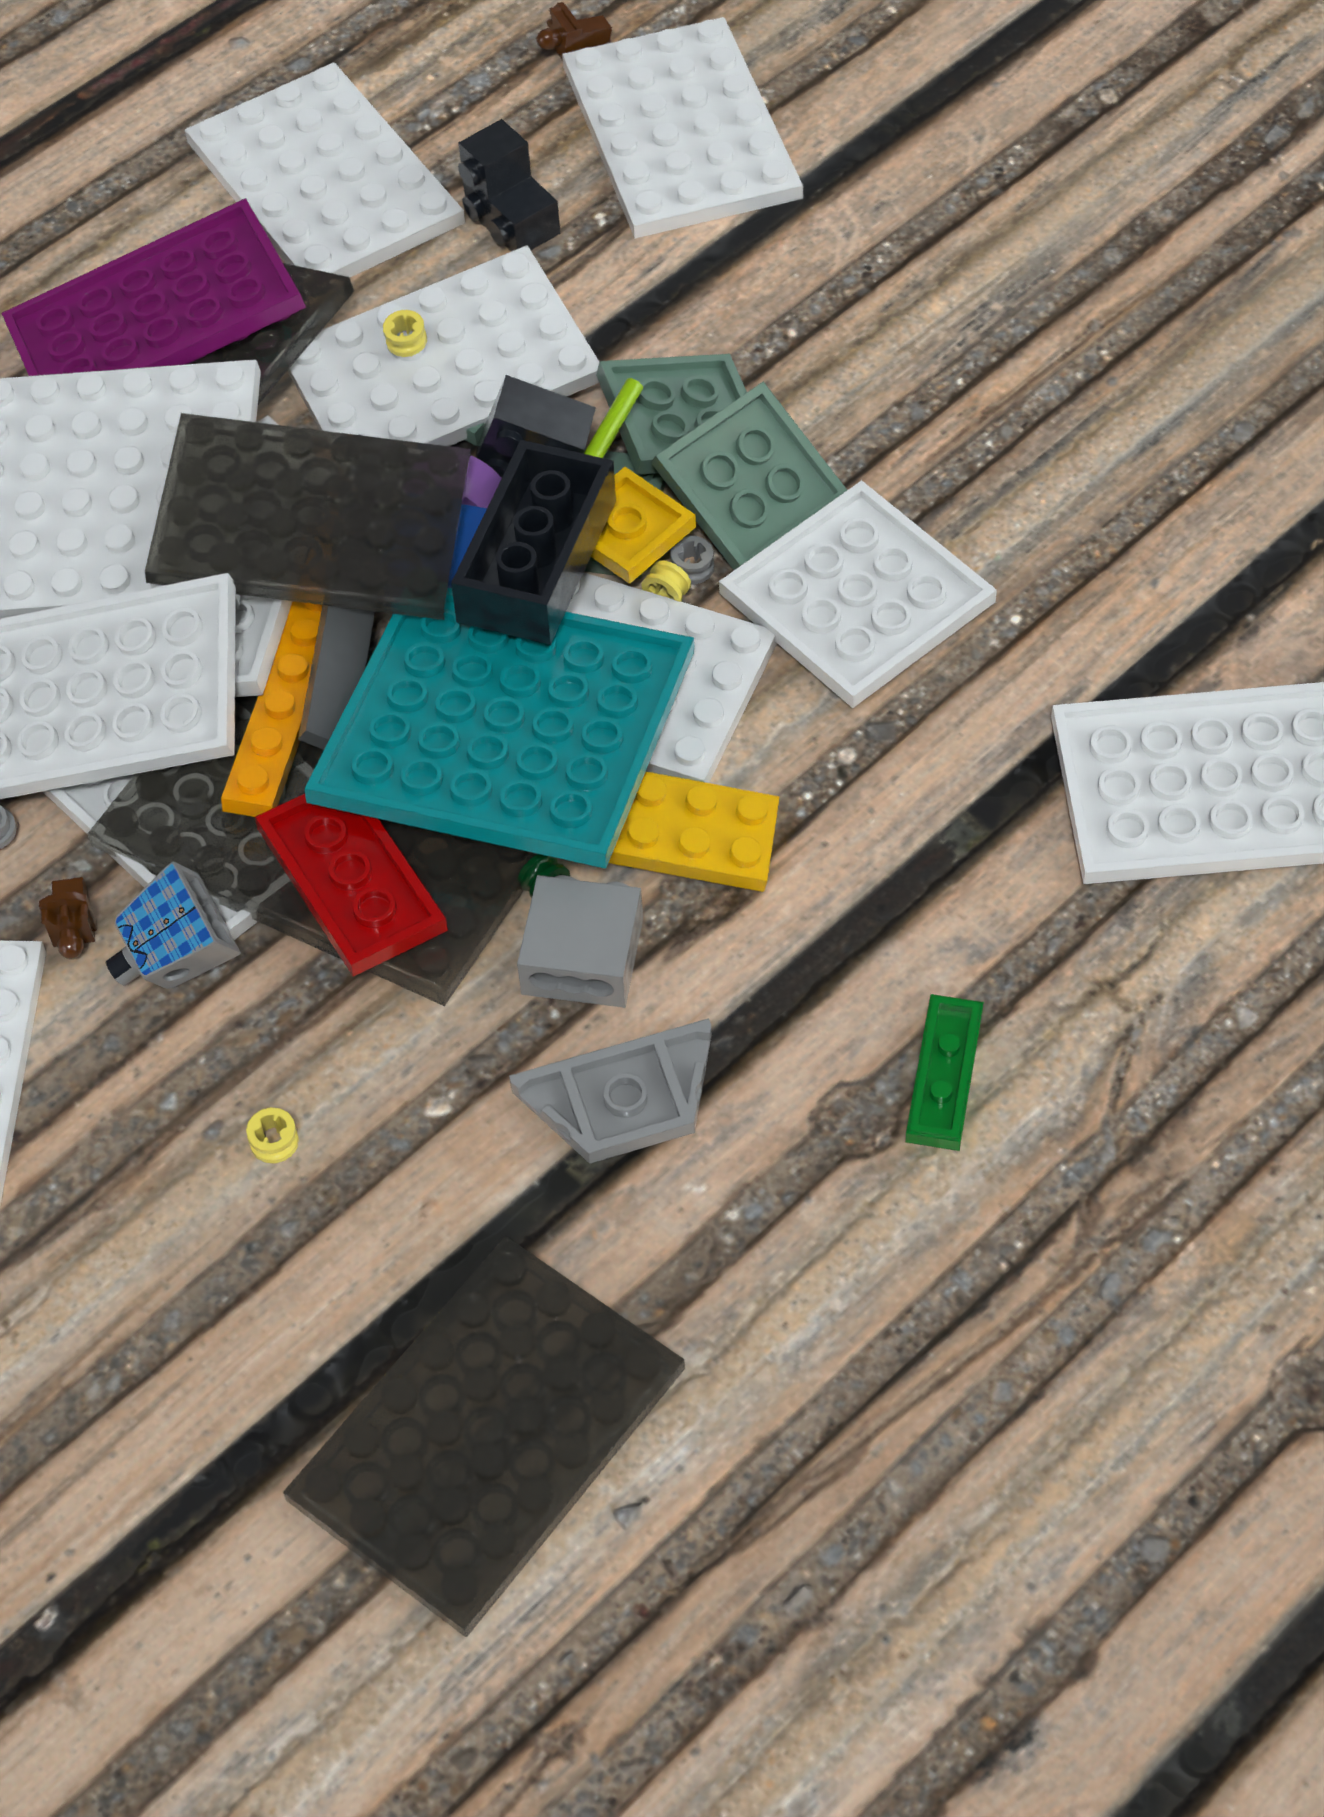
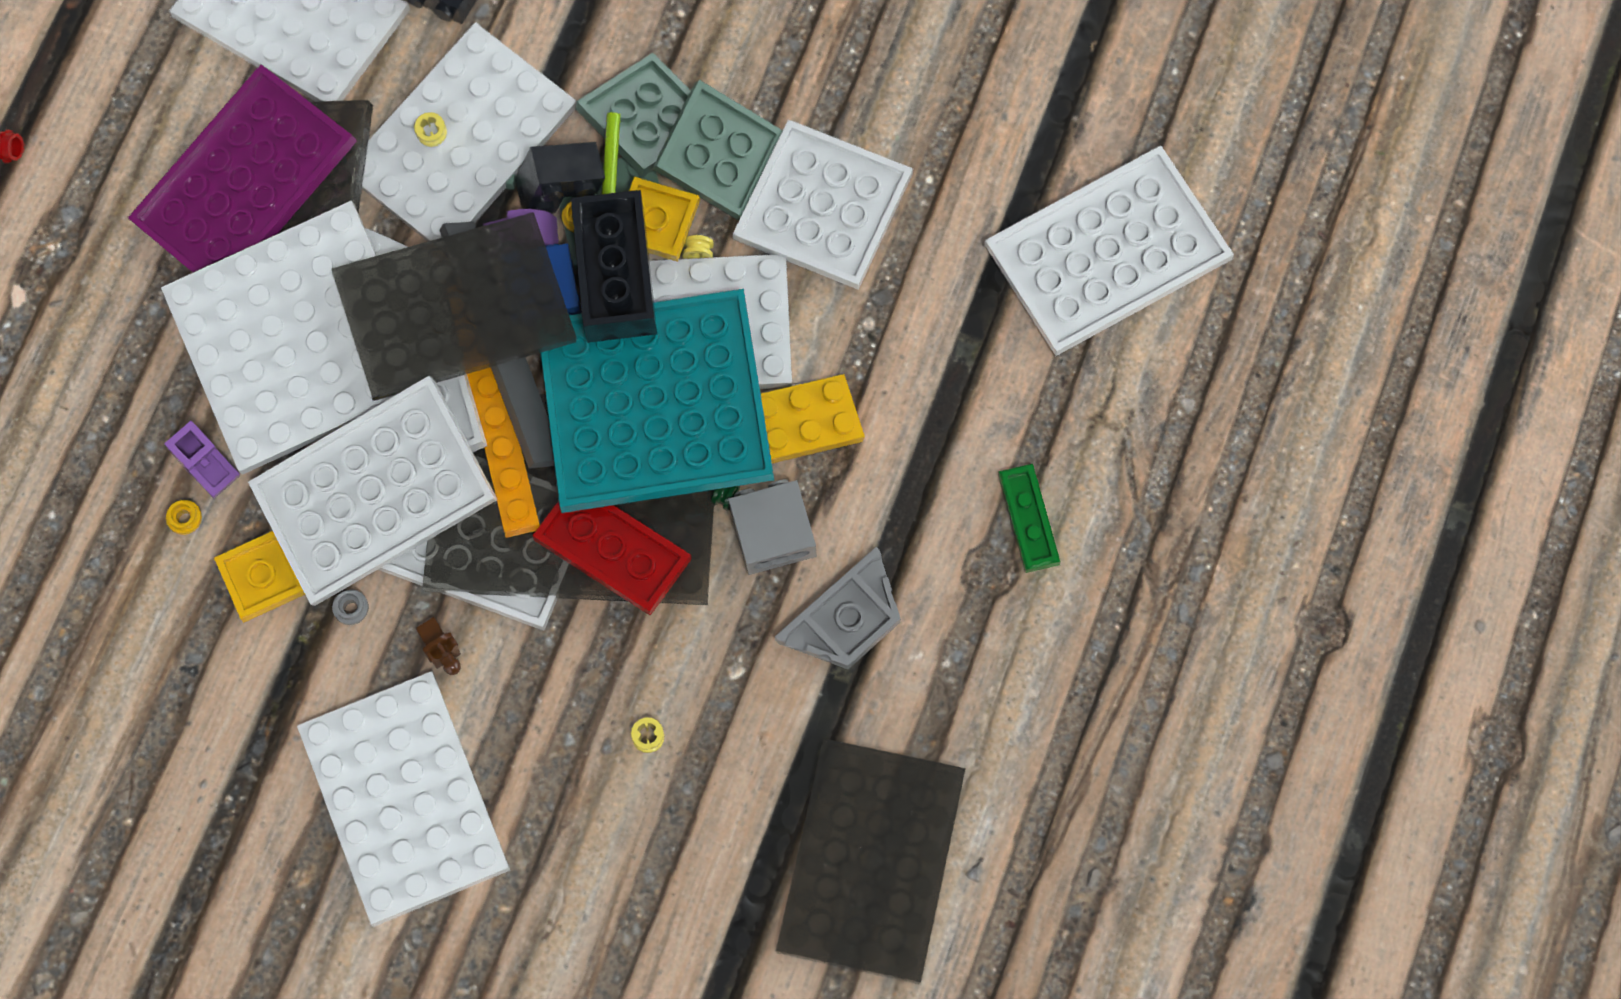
camera: 25 degrees left, 15 degrees up
torso [106,861,241,989] -> none
light grey bush [670,536,714,585] -> none

